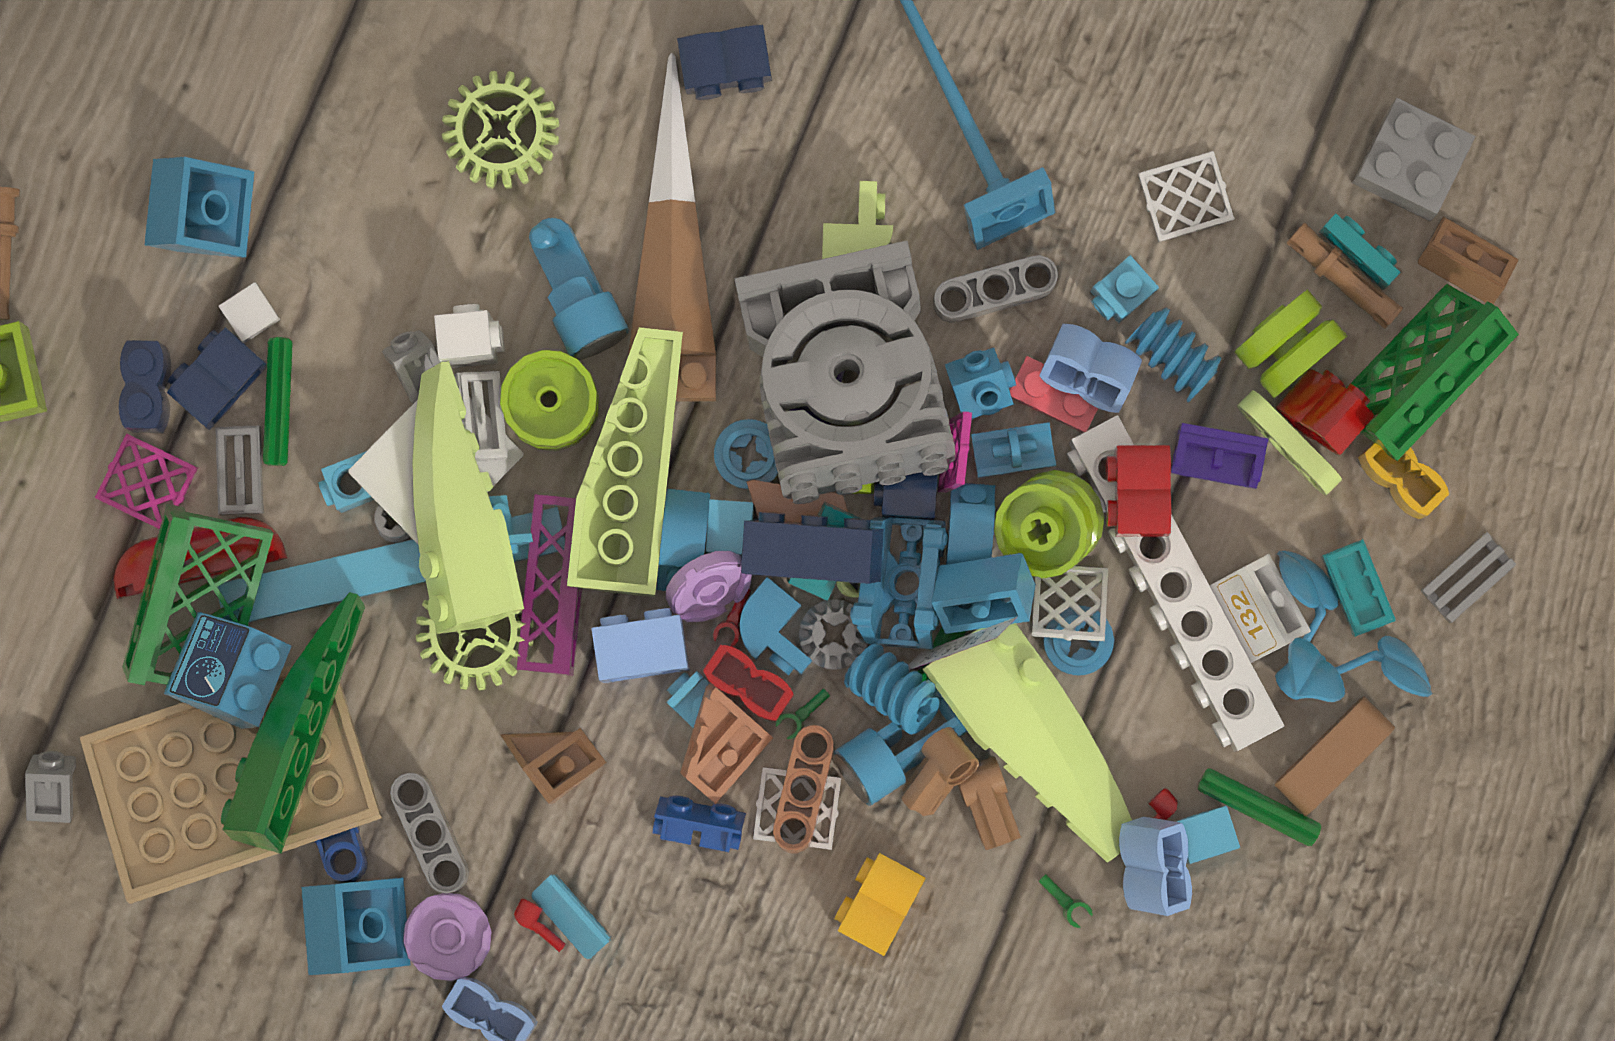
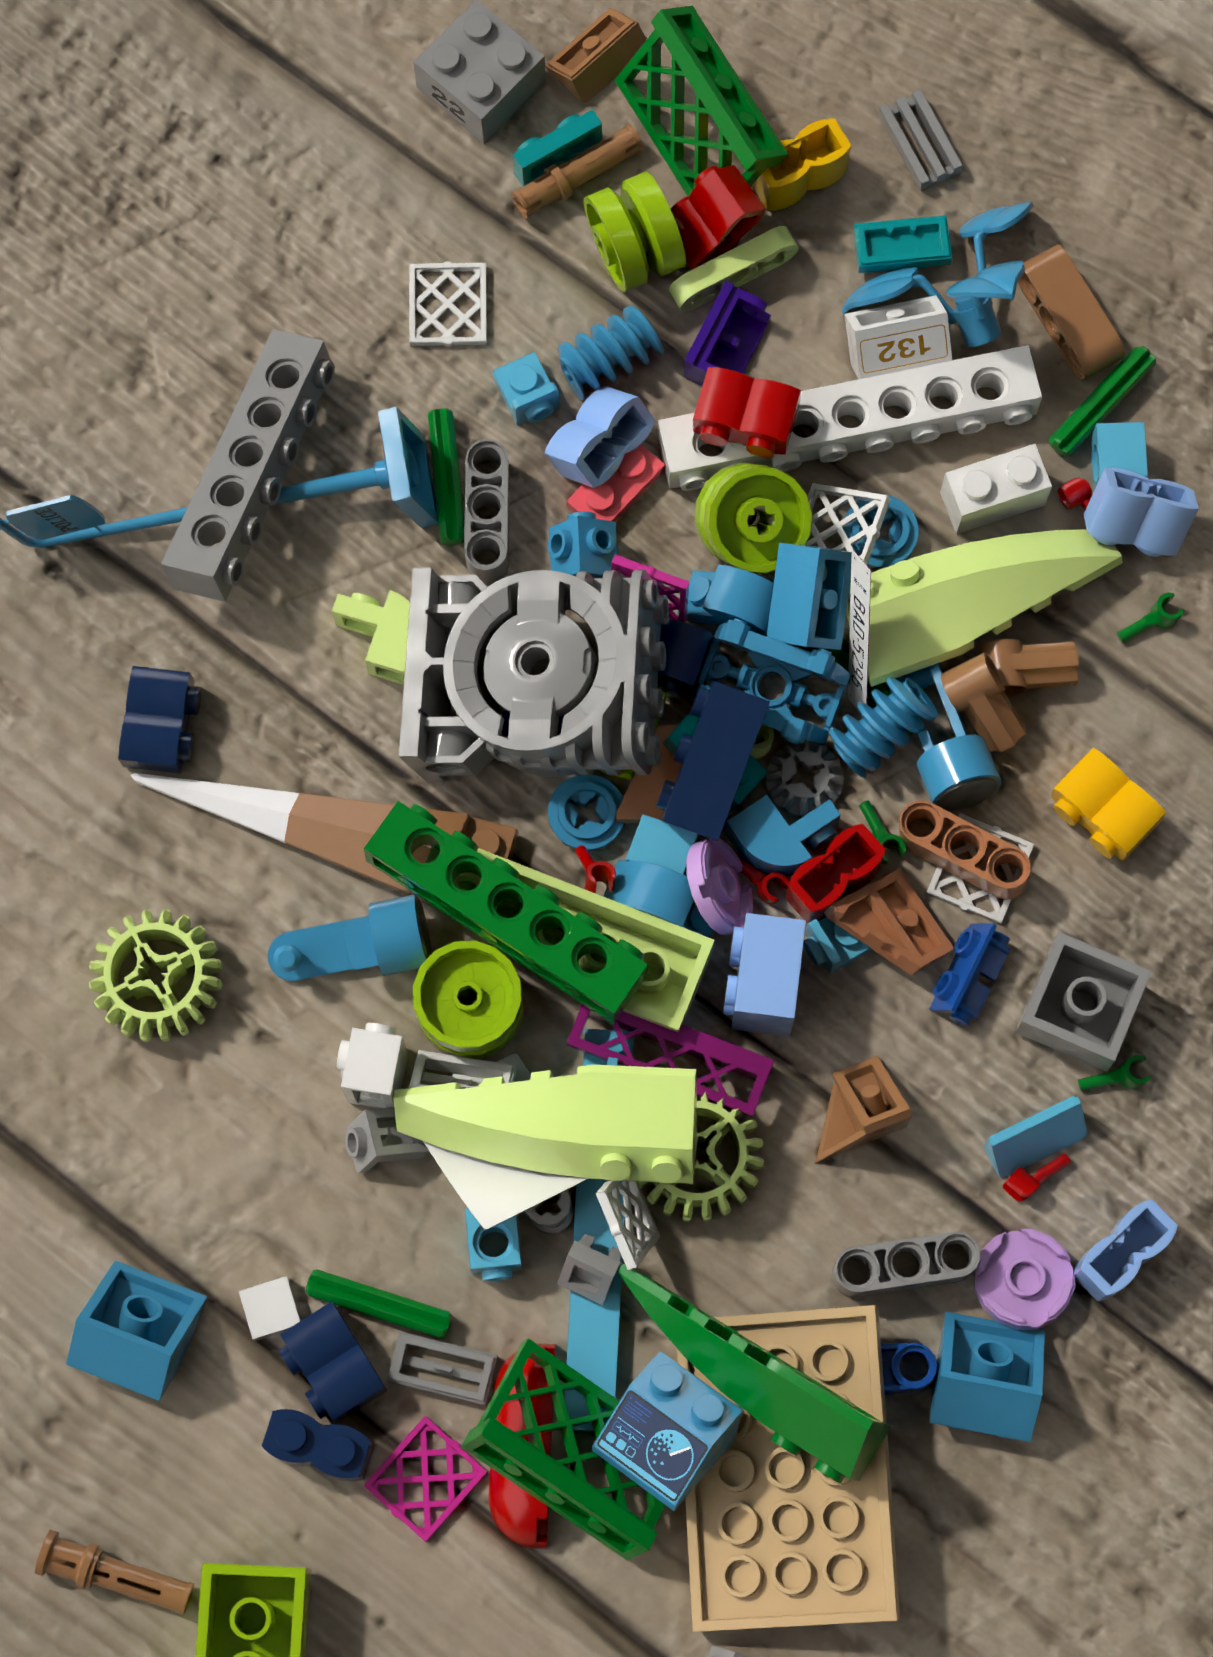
camera: 75 degrees left, 10 degrees down
dark azure hips [971,422,1056,478] -> none
none -> light grey brick [161,329,335,602]
none -> green brick [364,801,648,1025]
none -> green axle [428,408,465,545]
none -> light grey tile [557,1234,621,1305]
none -> red hand [575,845,616,894]
none -> white window [596,1180,660,1270]
none -> white brick [940,444,1052,535]
none -> light grey brick [1015,932,1152,1072]
none -> green hand [1078,1055,1151,1091]

